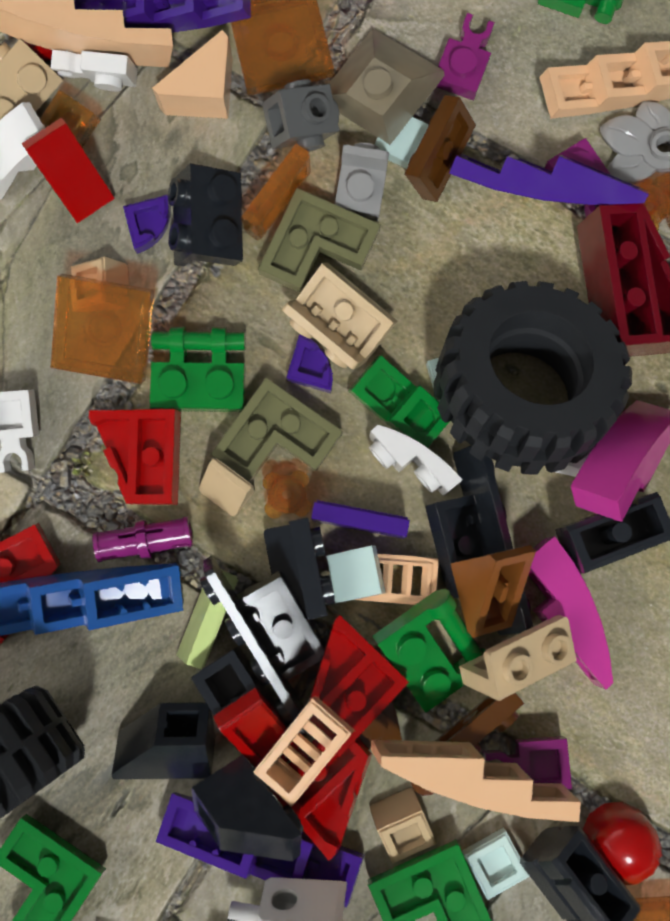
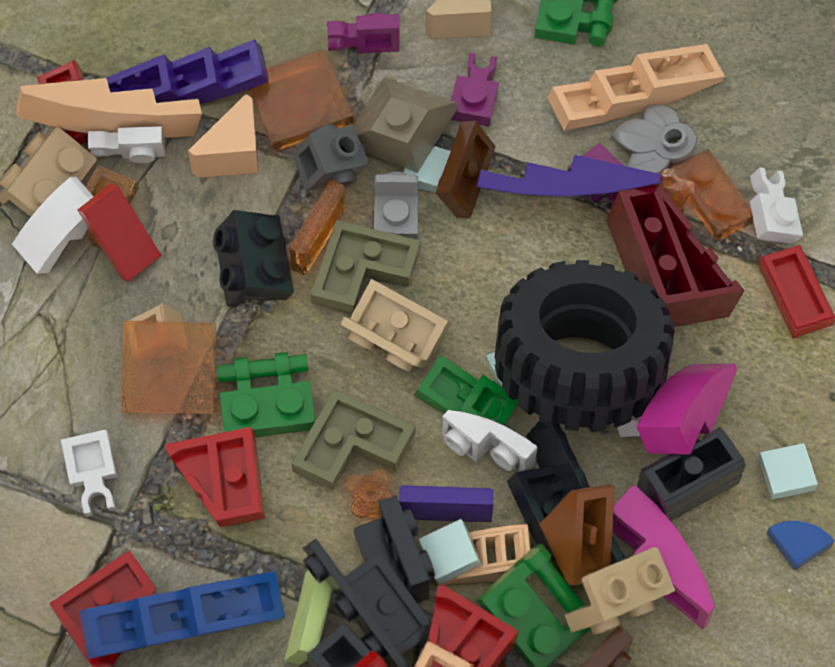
camera: 10 degrees left, 20 degrees down
magenta pin [92,516,193,563] -> none
dark purple tile [123,195,171,254] -> none
tan slope [199,458,255,516] -> none
dark purple tile [286,334,333,393] -> none

